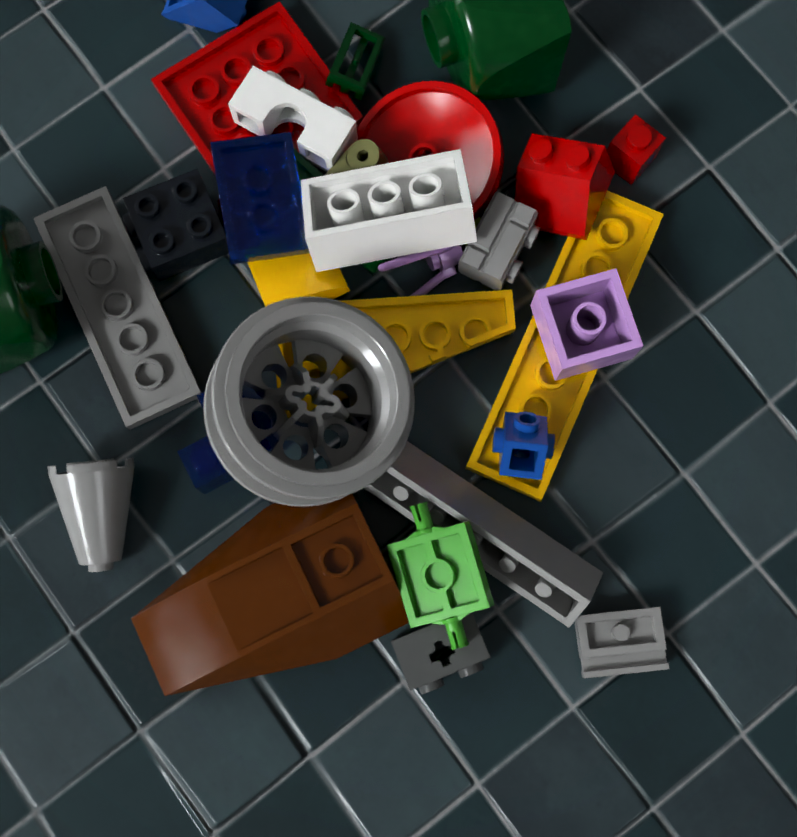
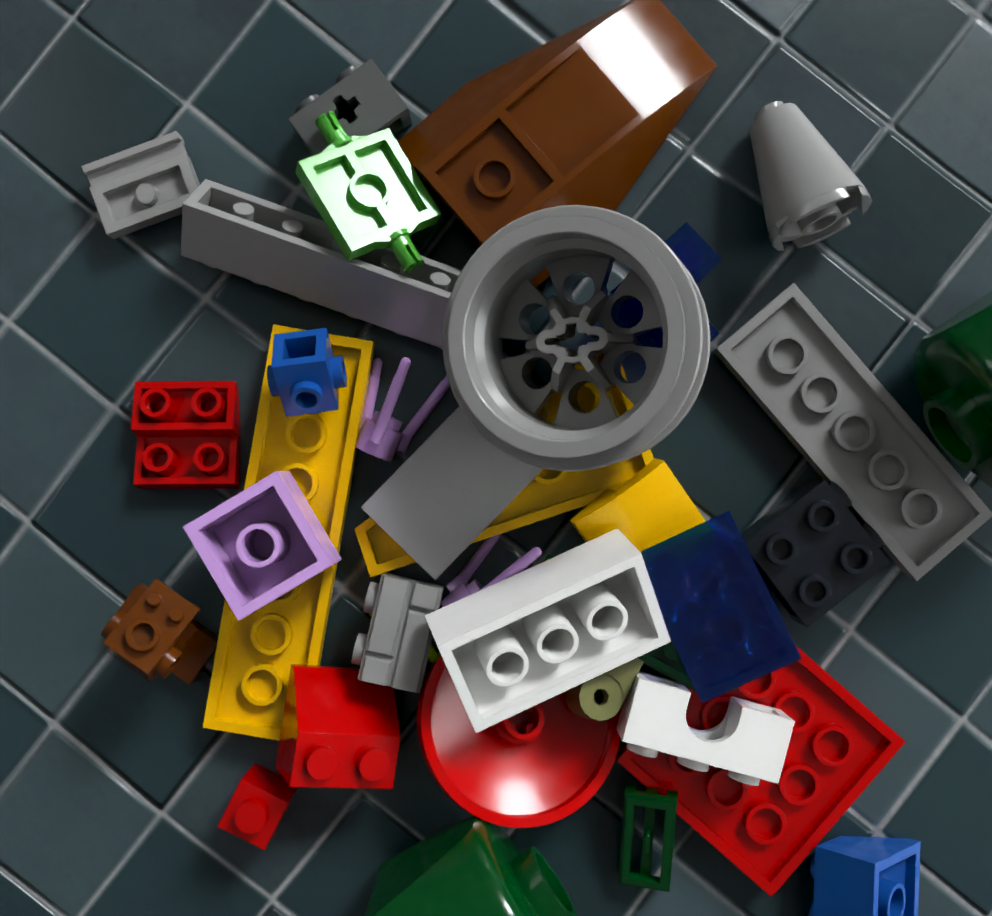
camera: 165 degrees right, 10 degrees up
none -> reddish brown tile [101,578,218,685]
none -> red slope [131,381,241,489]
none -> lavender plant [355,357,451,462]
none -> light grey tile [361,406,543,580]

